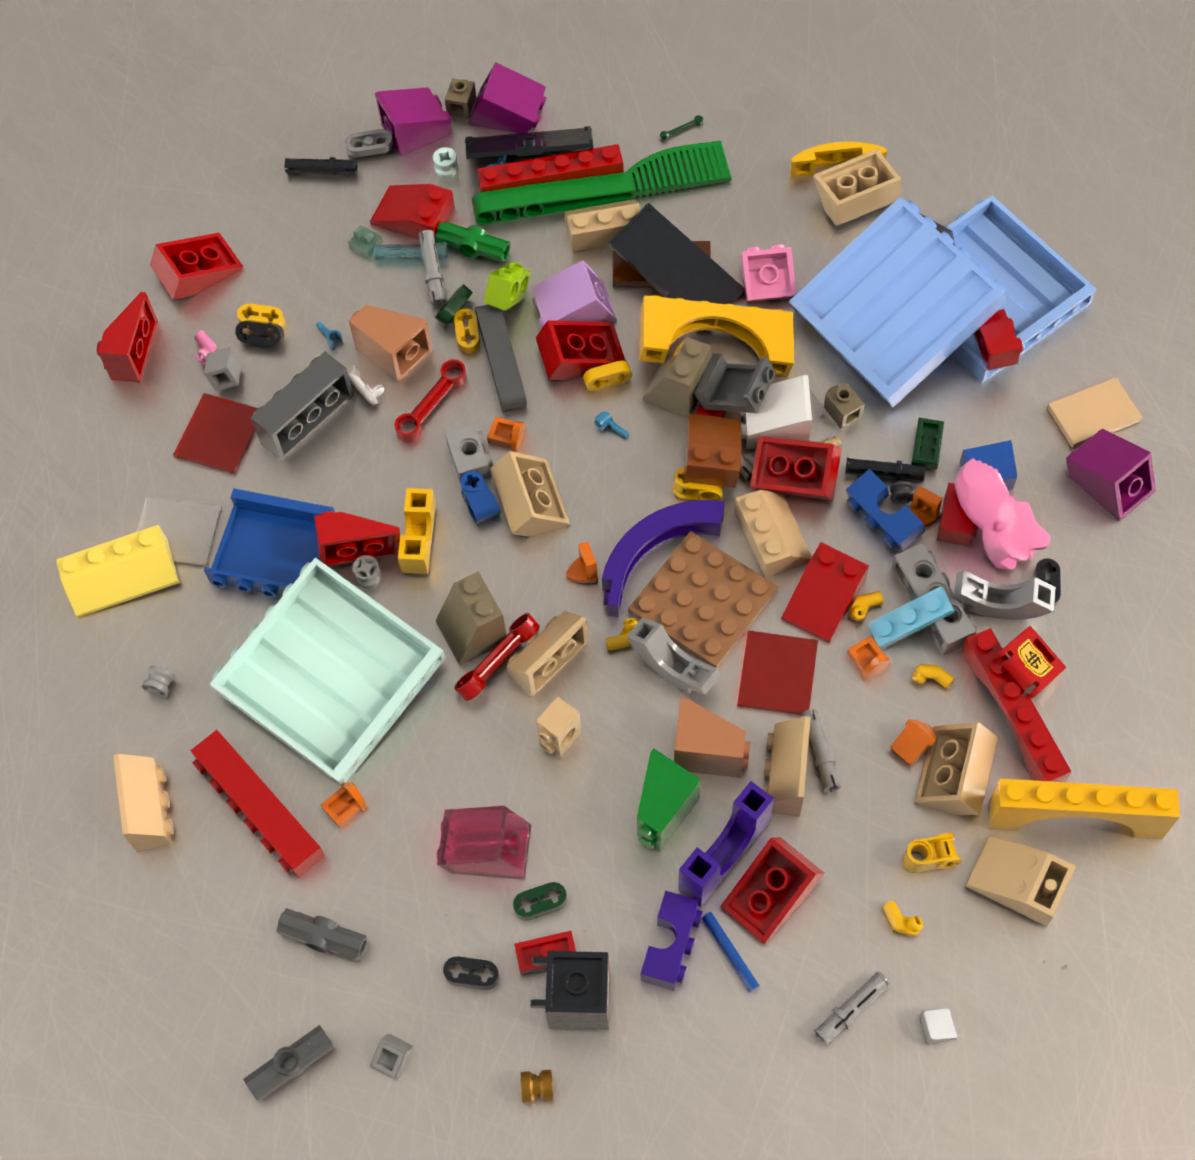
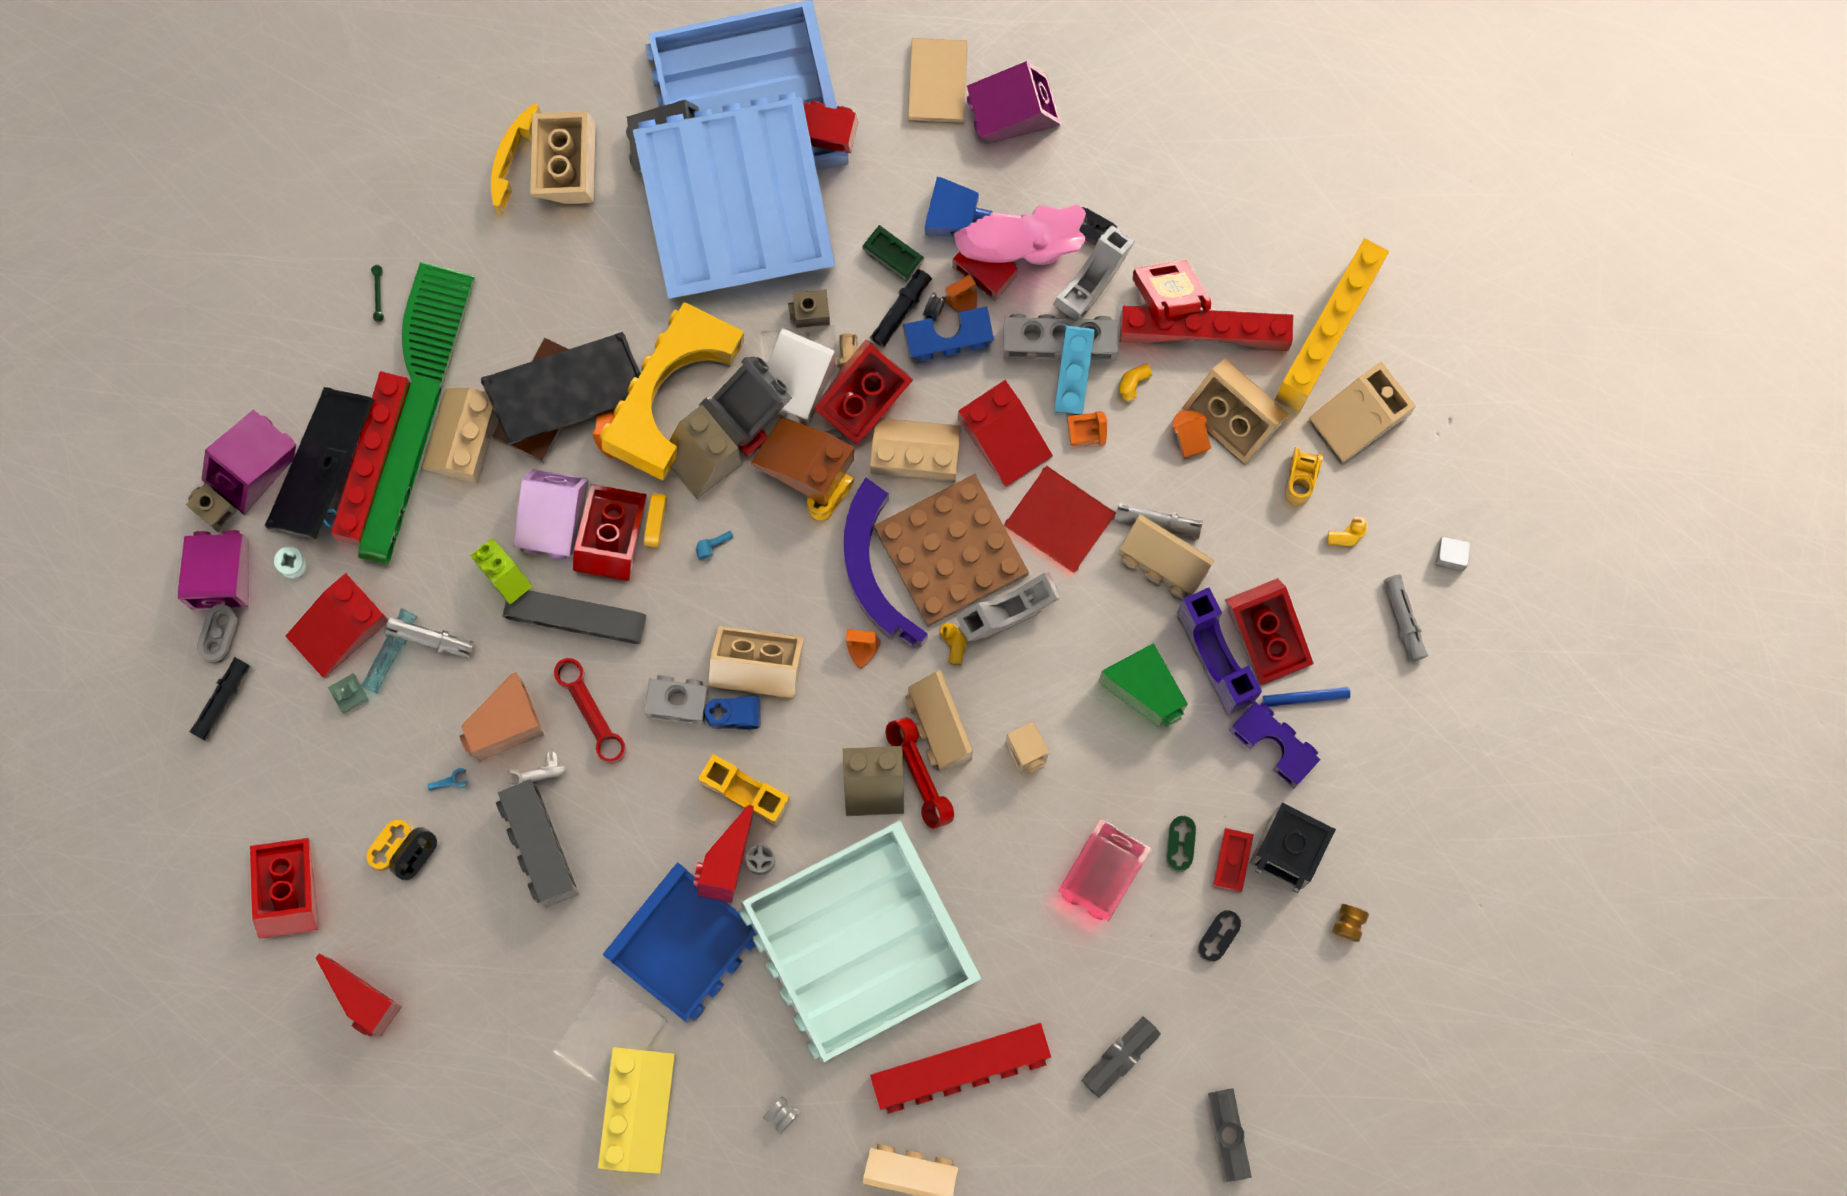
camera: 70 degrees left, 15 degrees up
clear red piece [173,393,258,474] -> none
bright pink arm [194,331,217,364] -> none
light grey brick [204,347,241,391] -> none
orange tile [320,781,367,828] -> none
light grey slope [370,1034,413,1079] -> none
dark green beam [434,284,473,326] -> none
green piece [435,221,511,263] -> none
yellow beam [454,308,480,354] -> none
orange tile [487,417,526,452] -> none
nougat slope [674,698,750,778] -> none
bright pink plate [740,244,797,303] -> none
yellow arm [849,591,883,621] -> none

